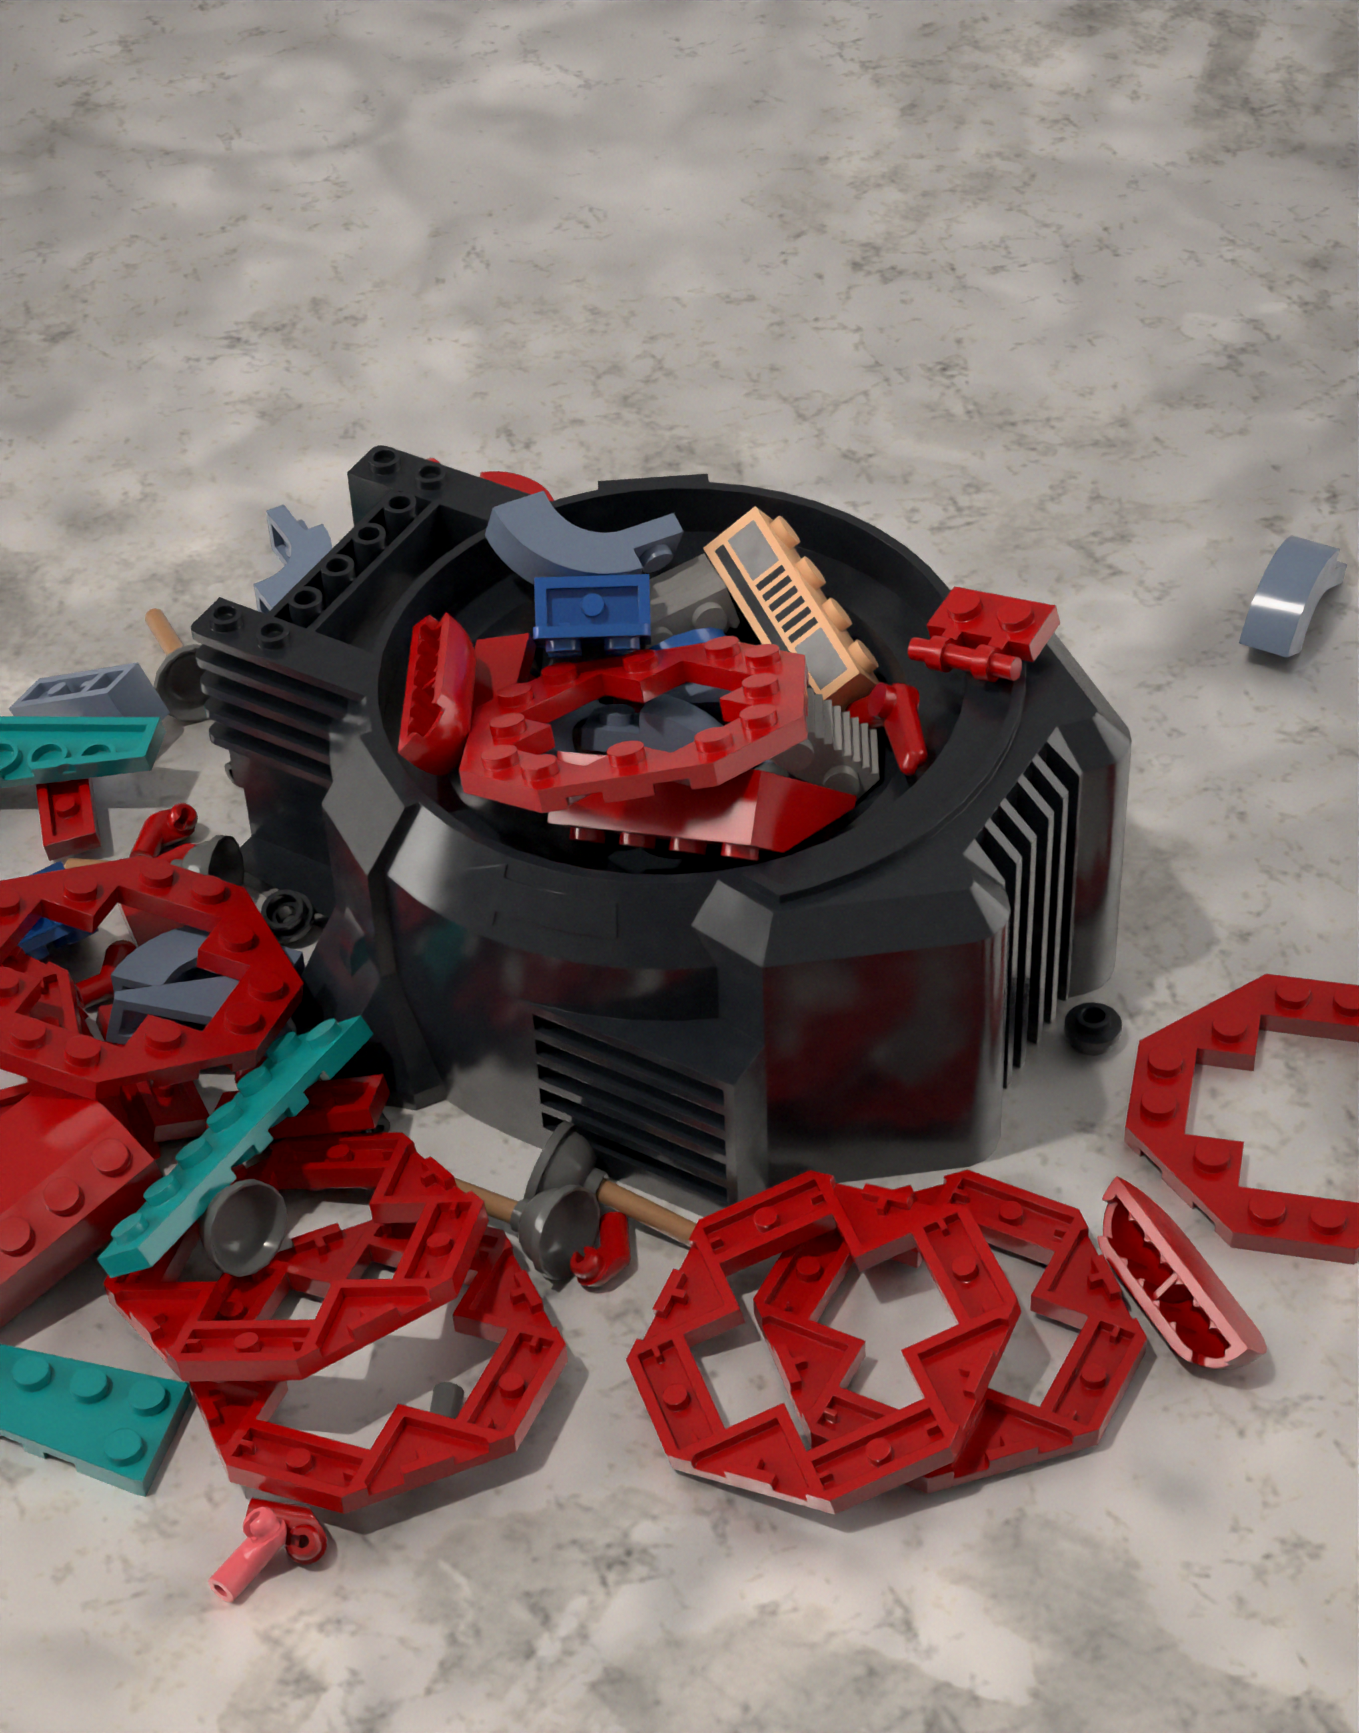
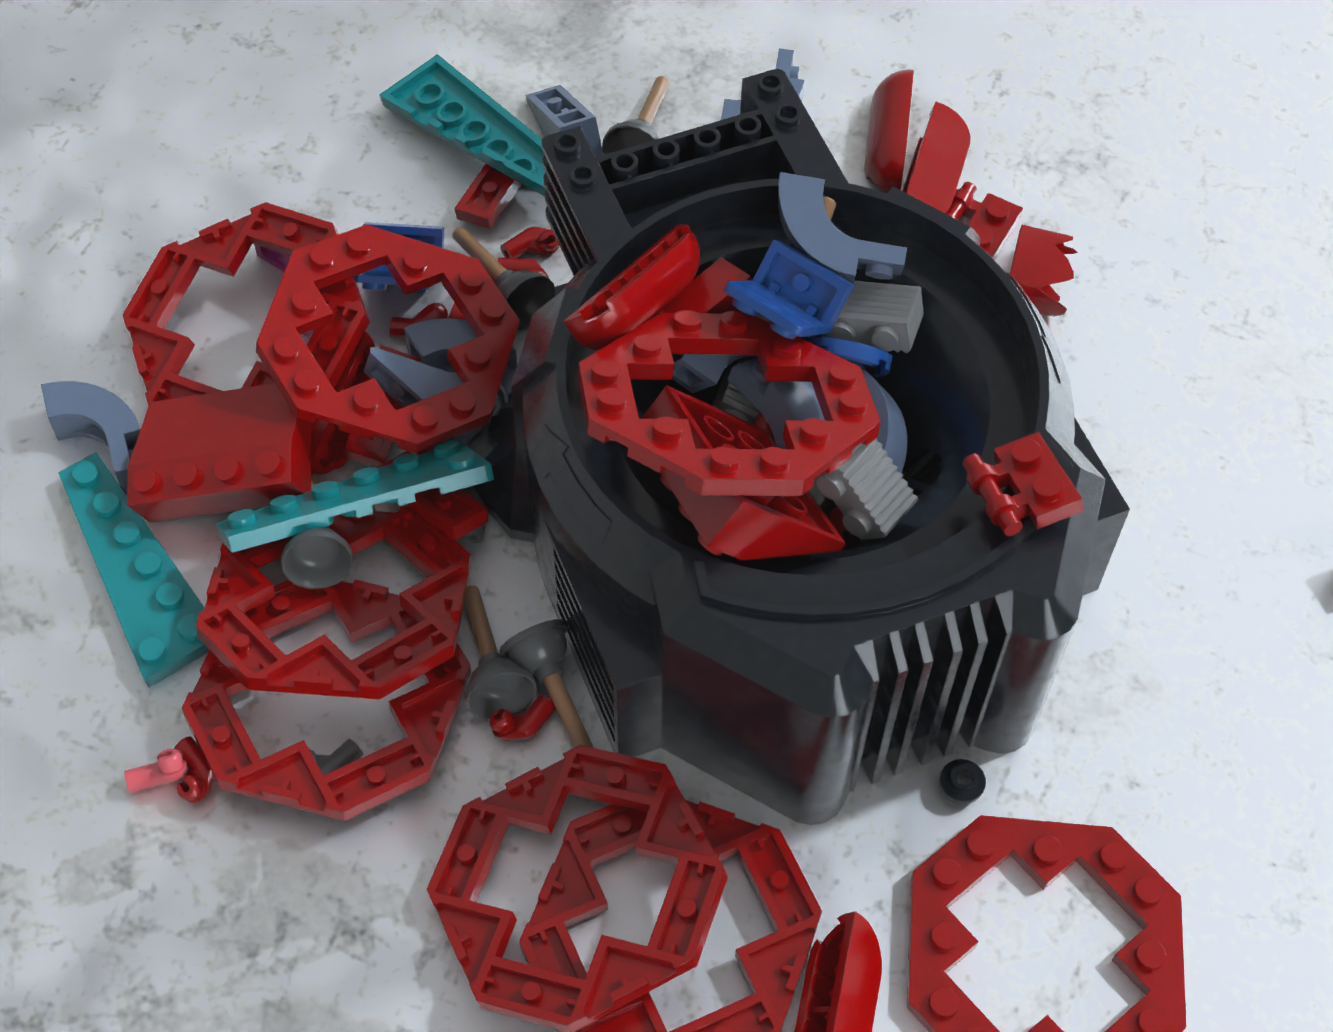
camera: 35 degrees right, 15 degrees up
light nougat brick [703,506,880,712] -> none
red piece [845,682,928,776] -> none

